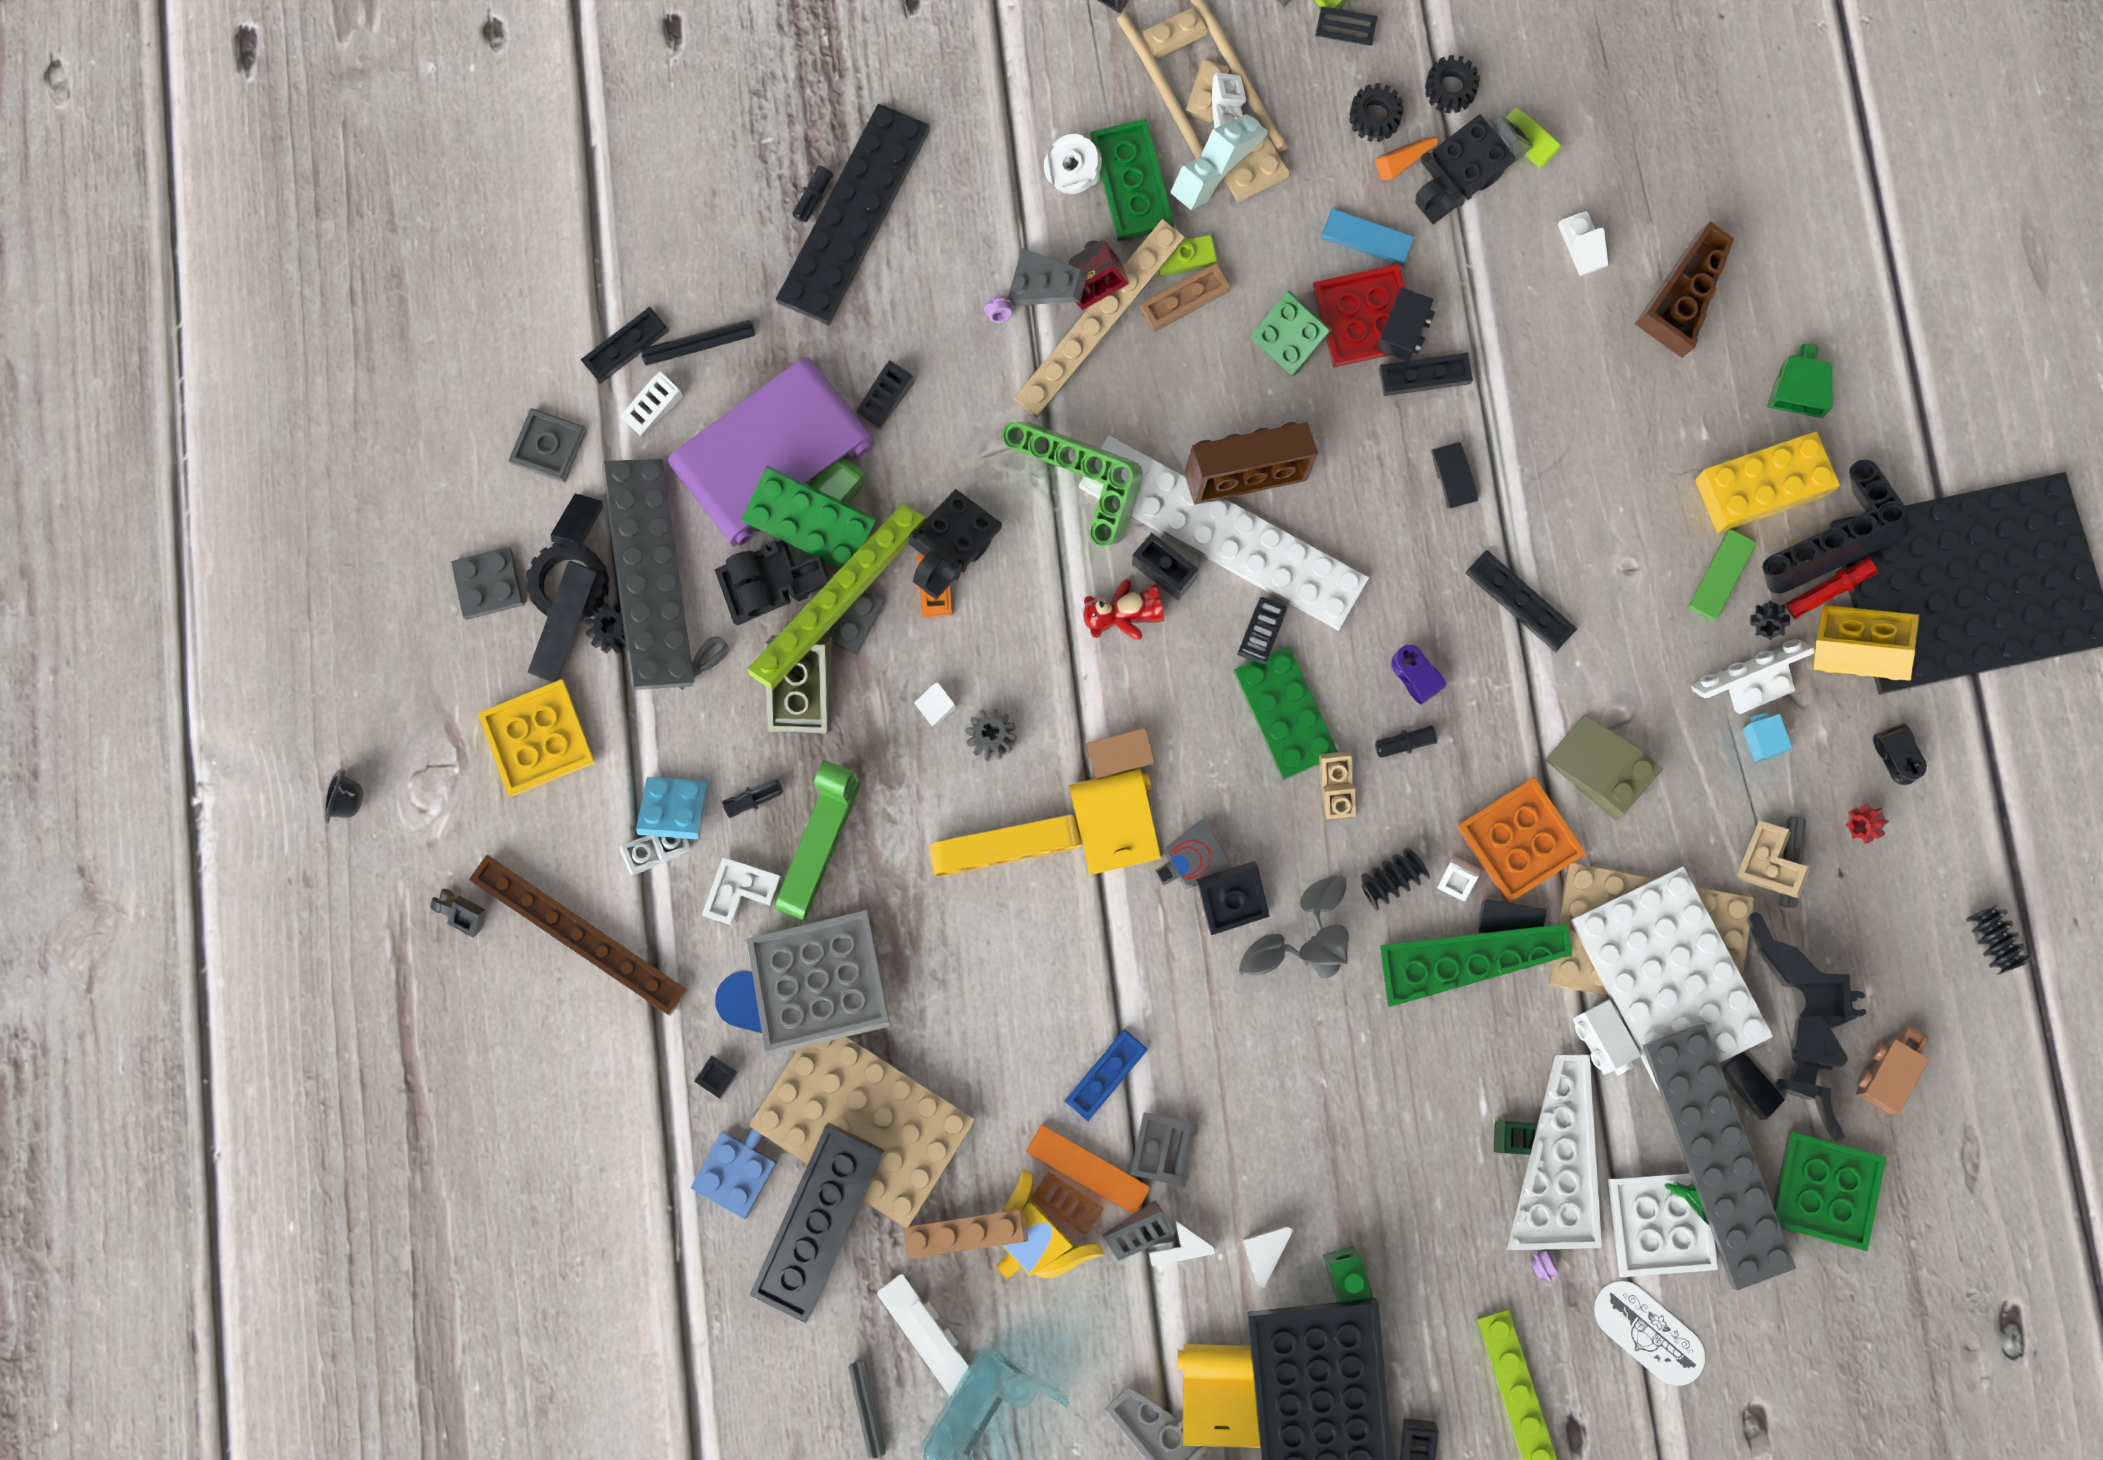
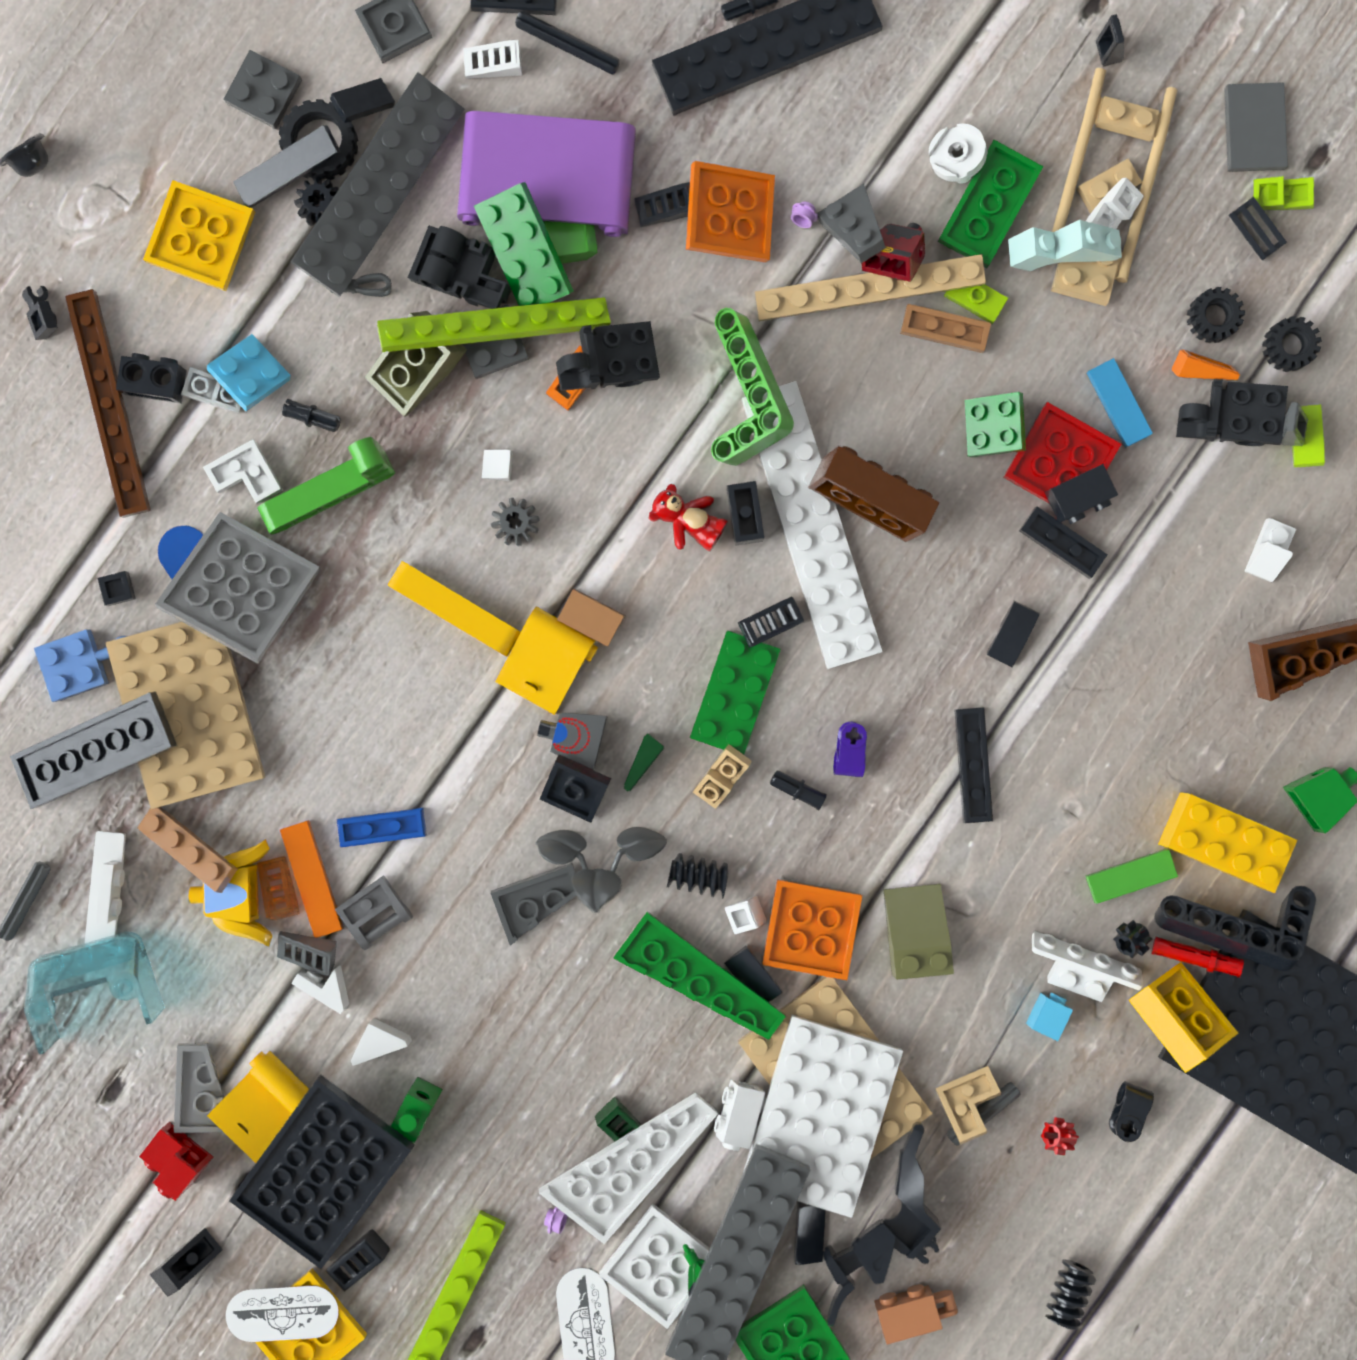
camera: 35 degrees right, 10 degrees up
none -> black brick [116,353,187,404]
none -> dark grey wing [491,863,577,946]
none -> dark green slope [624,733,664,791]
none -> orange plate [686,161,775,263]

